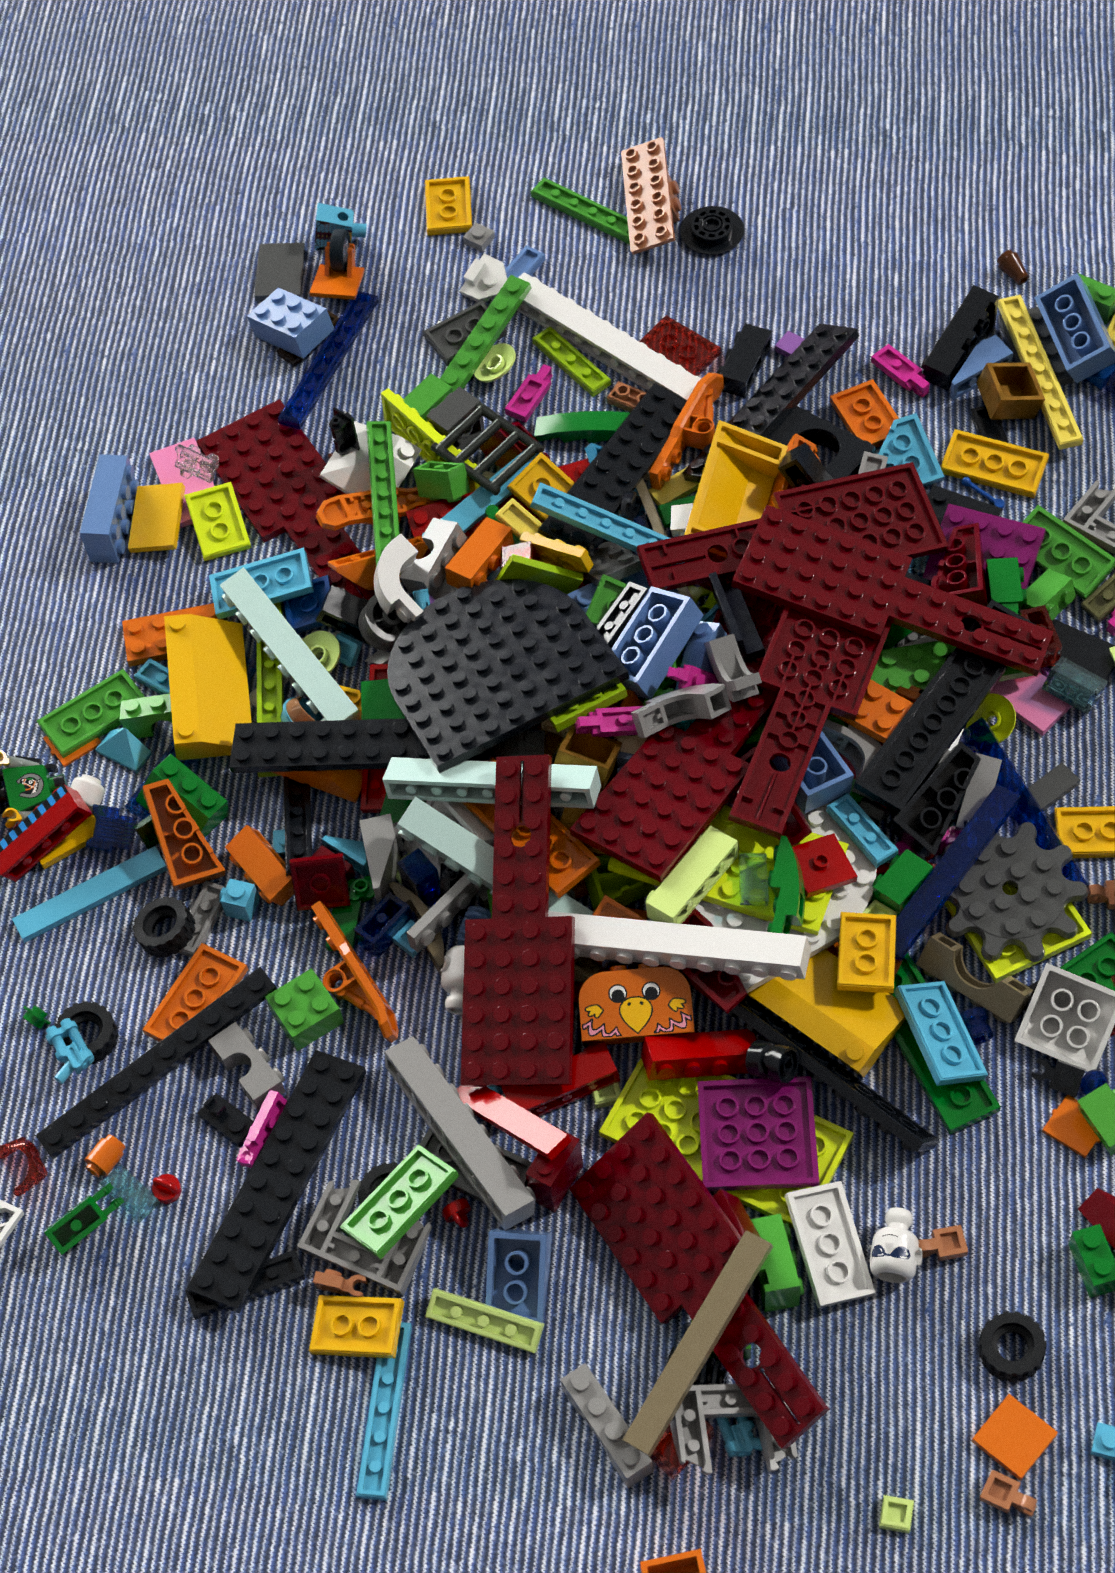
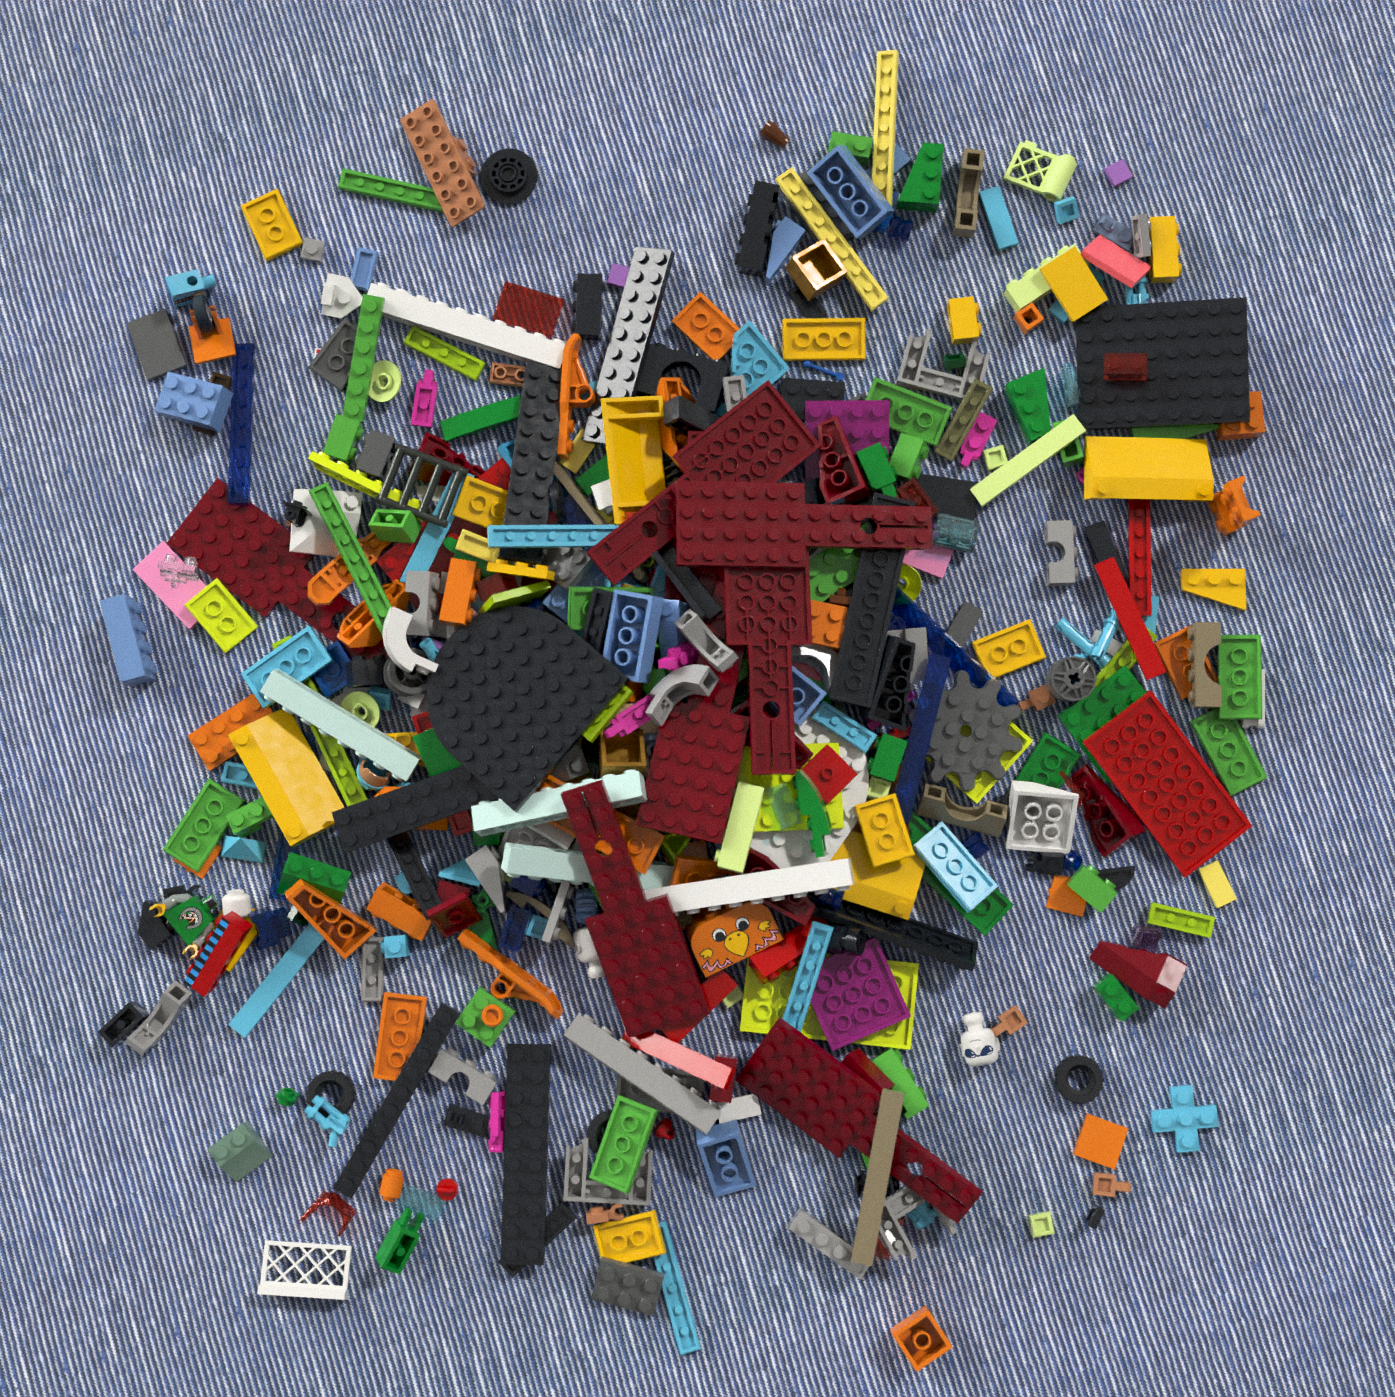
camera: 25 degrees left, 25 degrees up
yellow tile [128,483,185,553] -> none
black tyre [132,896,196,958] -> none
yellowish green tile [425,1288,545,1353] -> none
white plate [784,1181,875,1308] -> none
dark pink hinge [871,344,930,398] -> none
none -> orange tile [481,1004,504,1027]
none -> dark grey plate [591,1256,665,1316]
none -> white tile [715,1093,761,1124]
none -> medium azure tile [782,921,834,1032]
none -> clear blue wheel [818,888,845,910]
none -> black tile [1085,1204,1105,1230]

